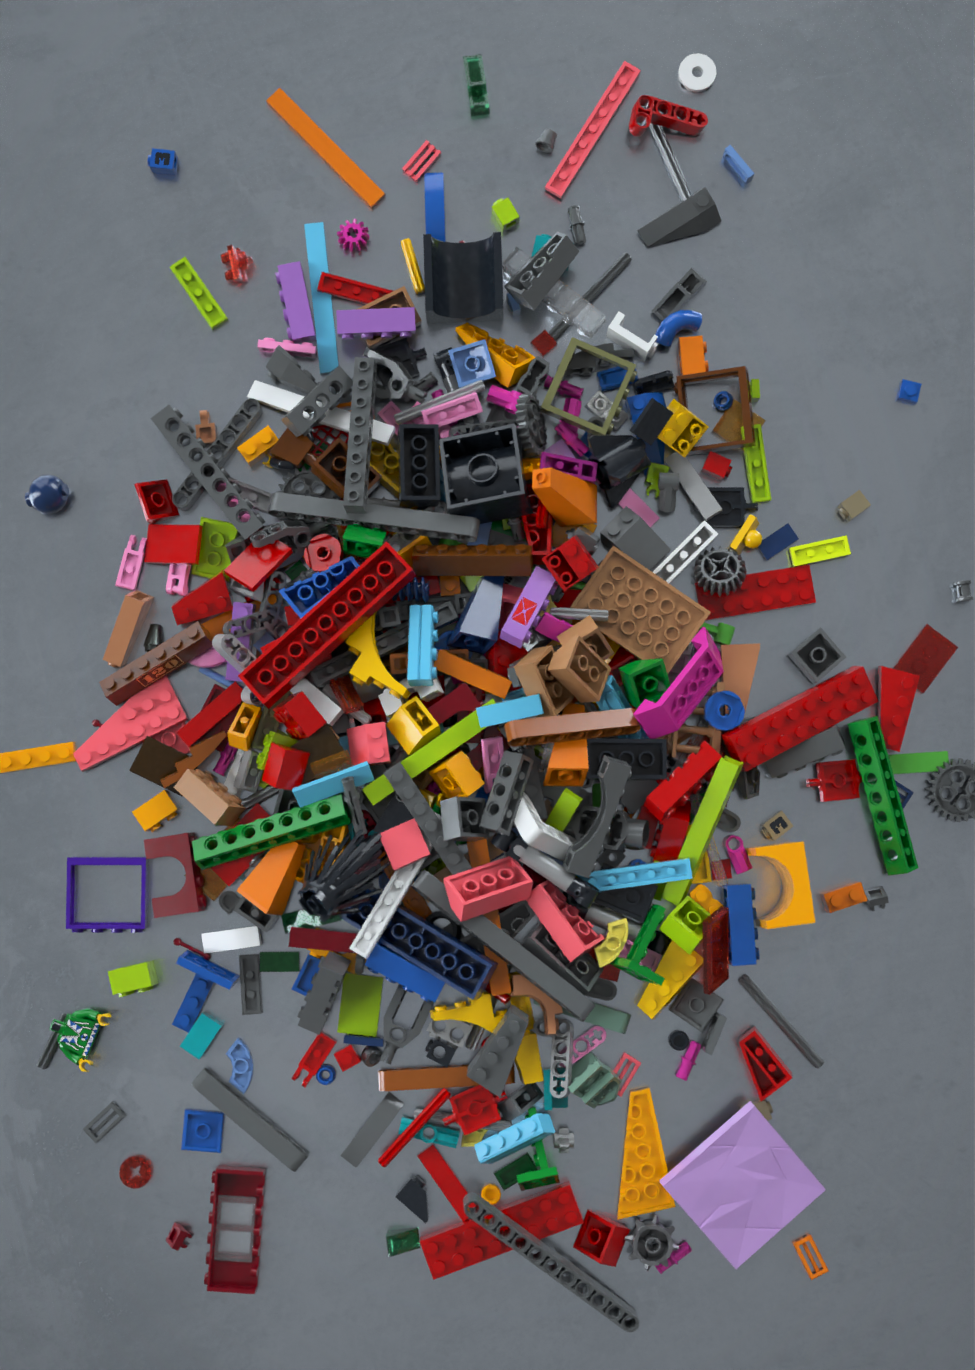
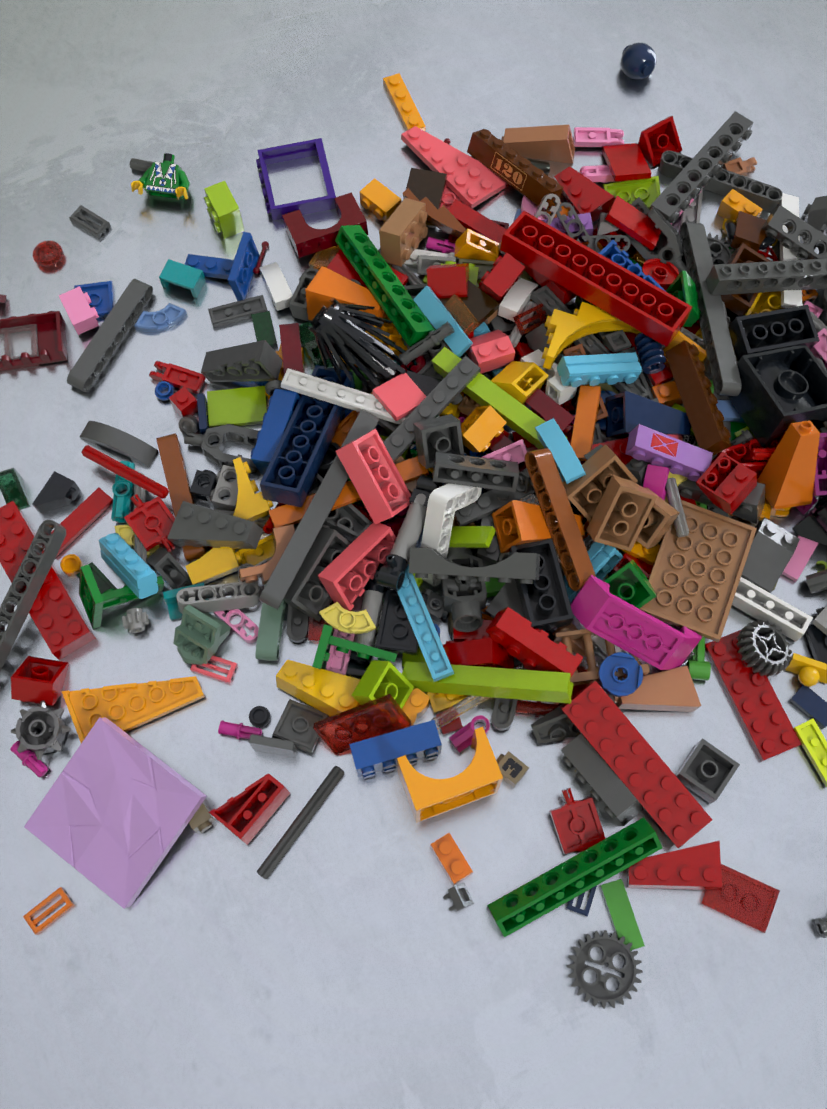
camera: 75 degrees right, 15 degrees down
none -> bright pink brick [59,286,99,335]

